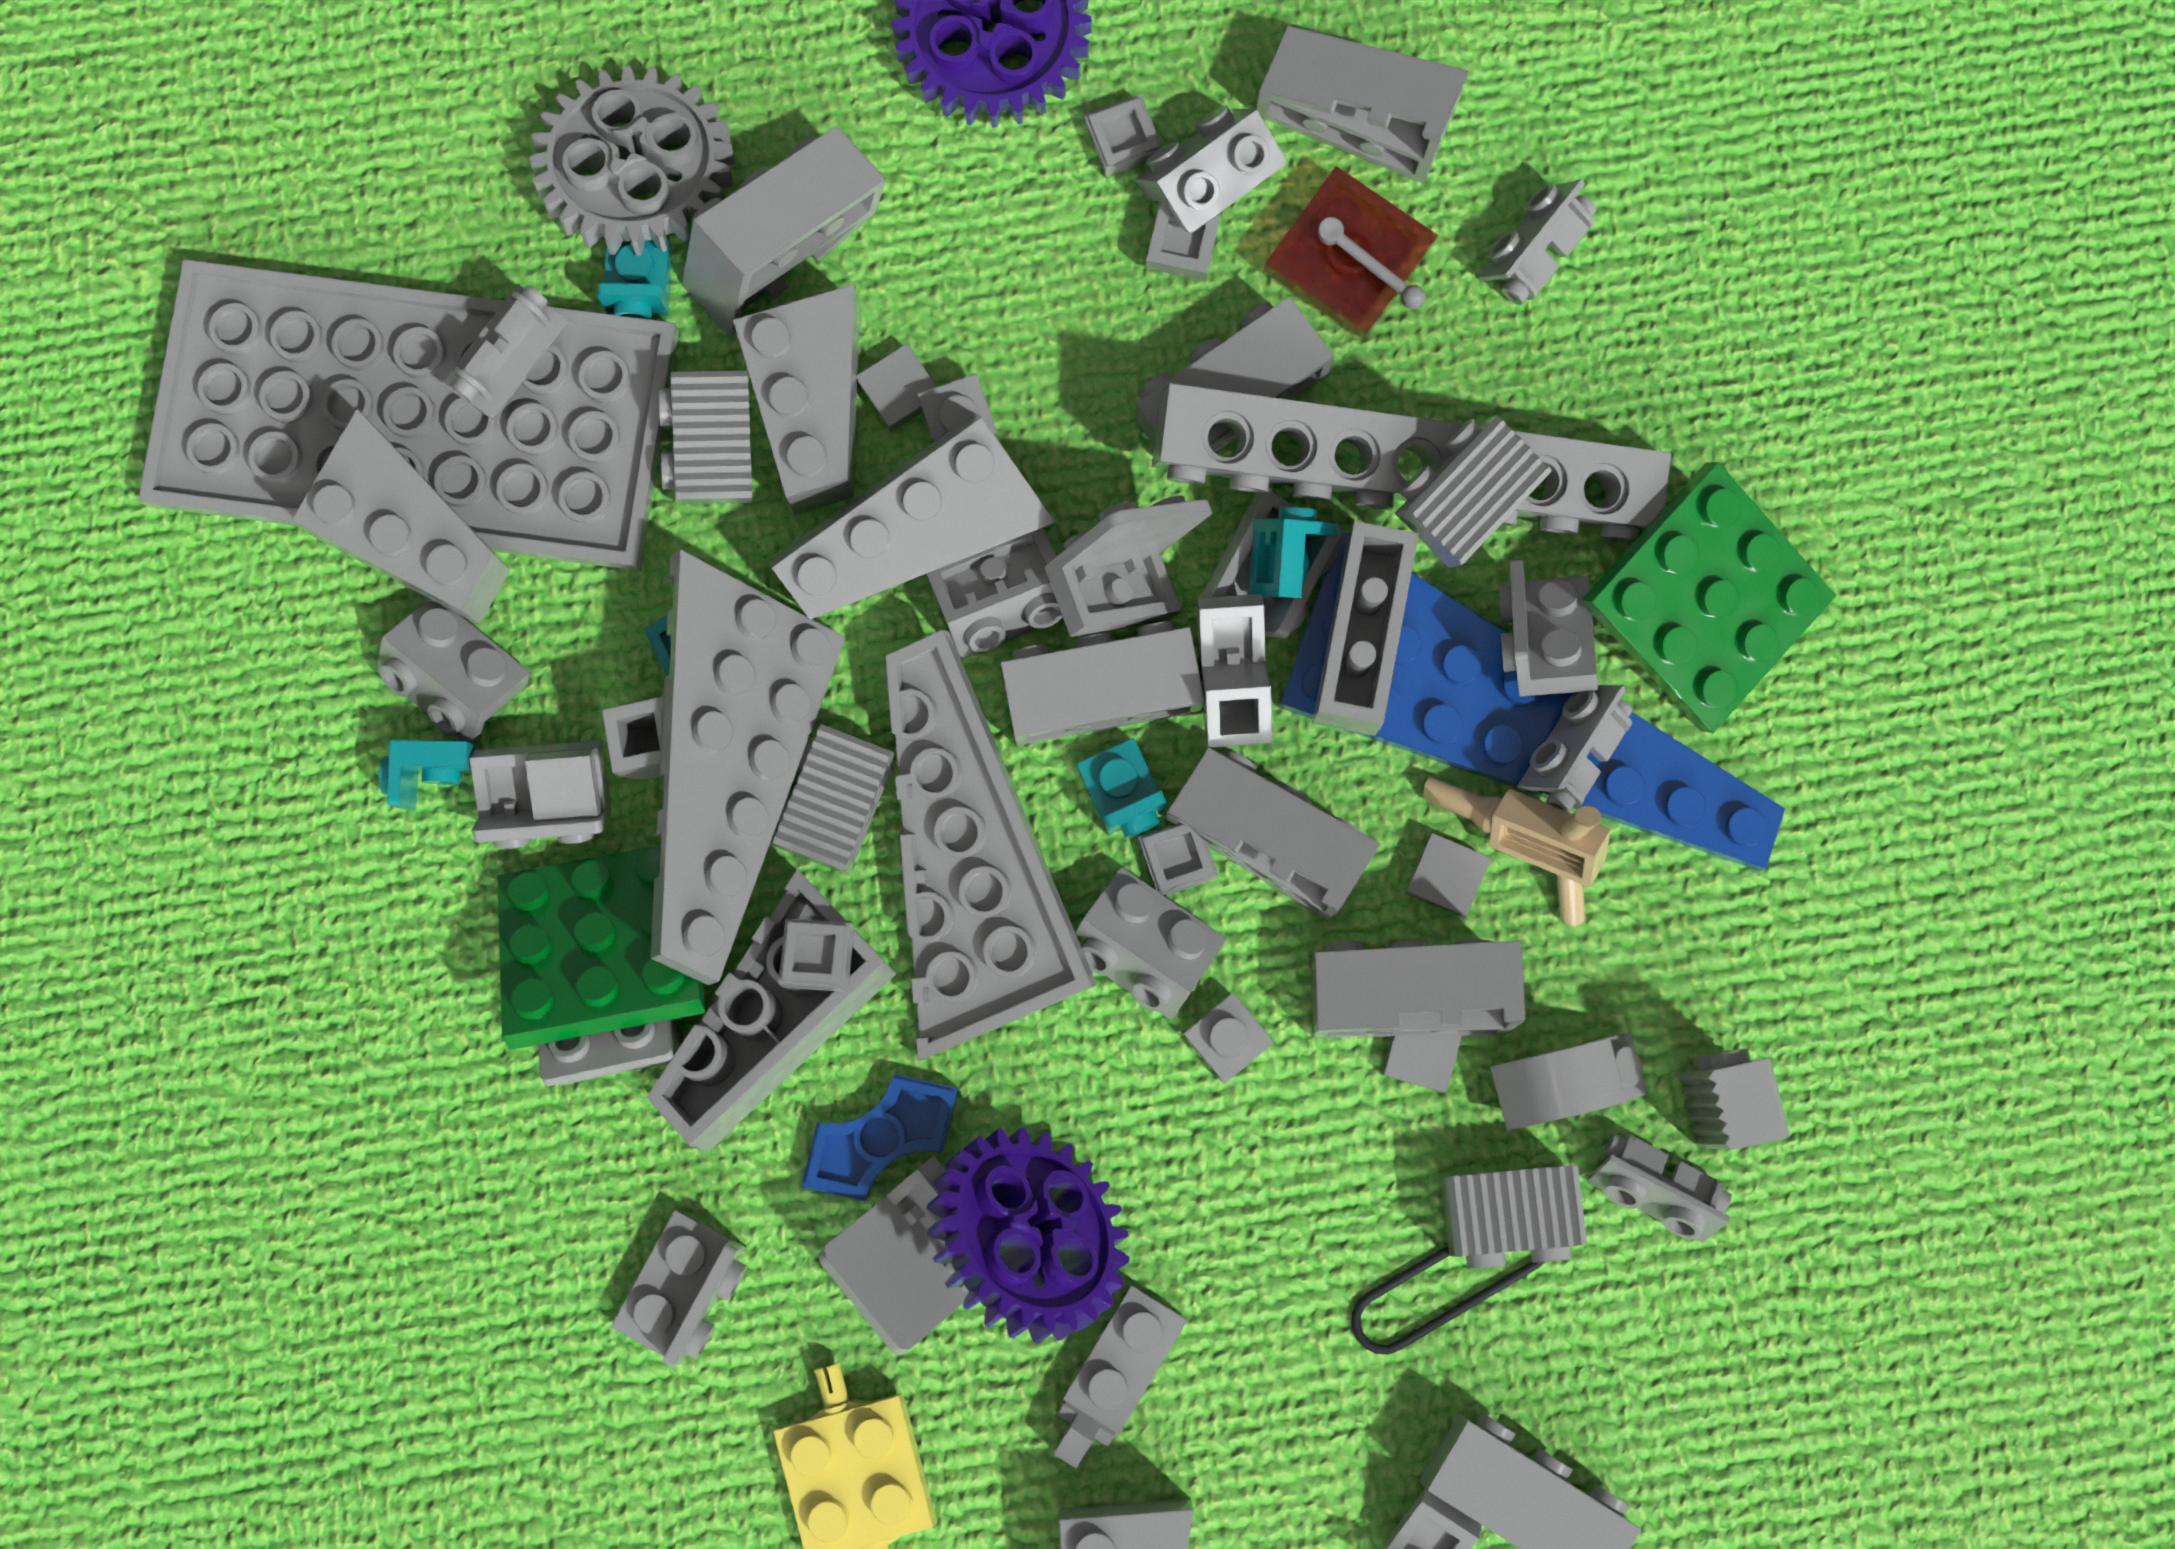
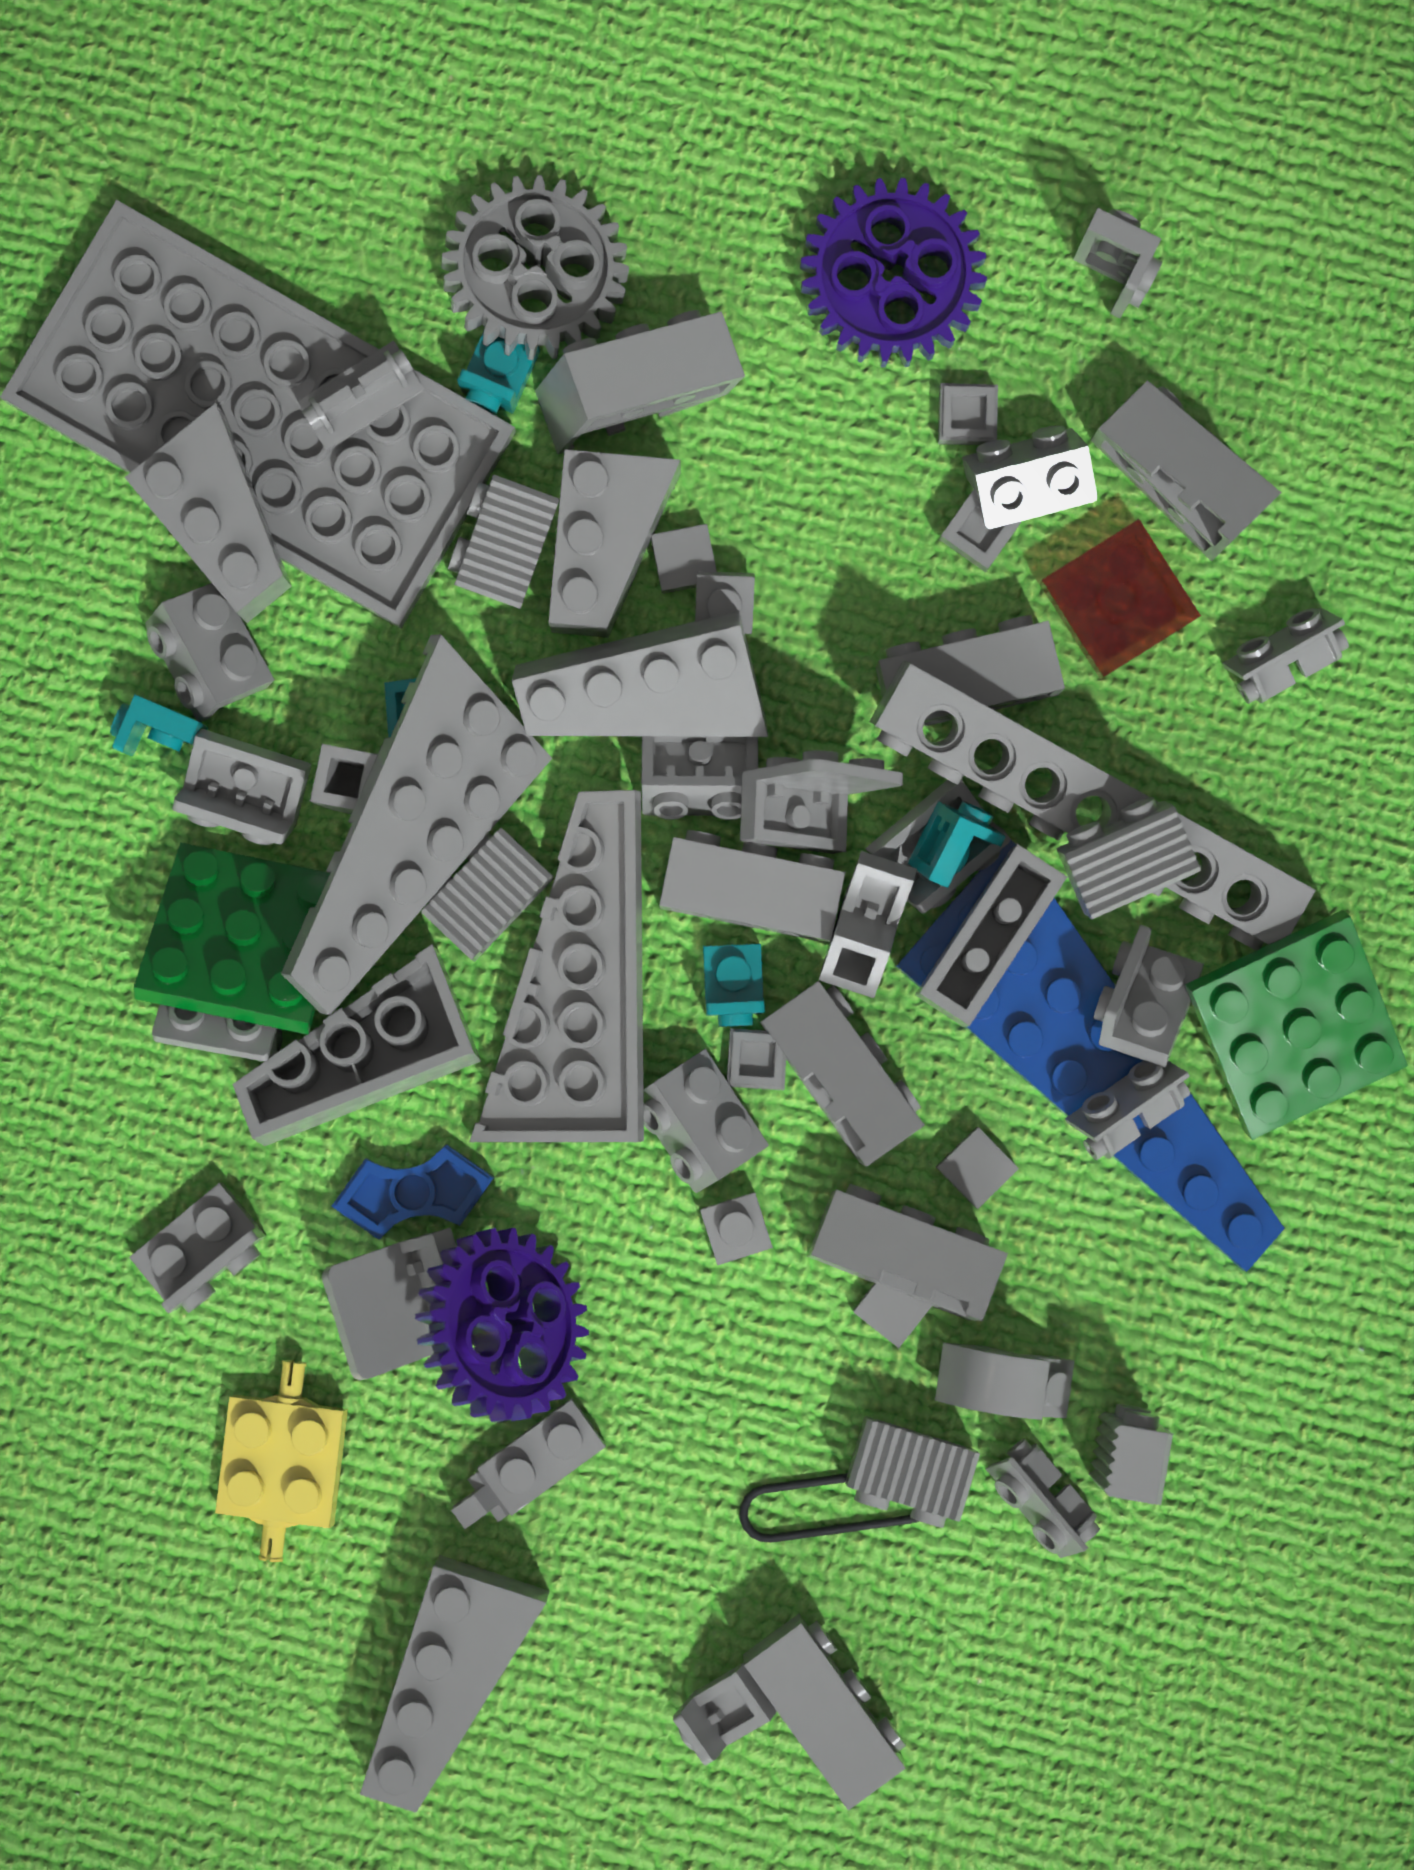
camera: 15 degrees right, 5 degrees up
light grey tile [525,749,602,822] -> none
light grey tile [778,919,854,992] -> none
light grey hinge [1318,217,1425,309] -> none
tan piece [1423,777,1611,926] -> none

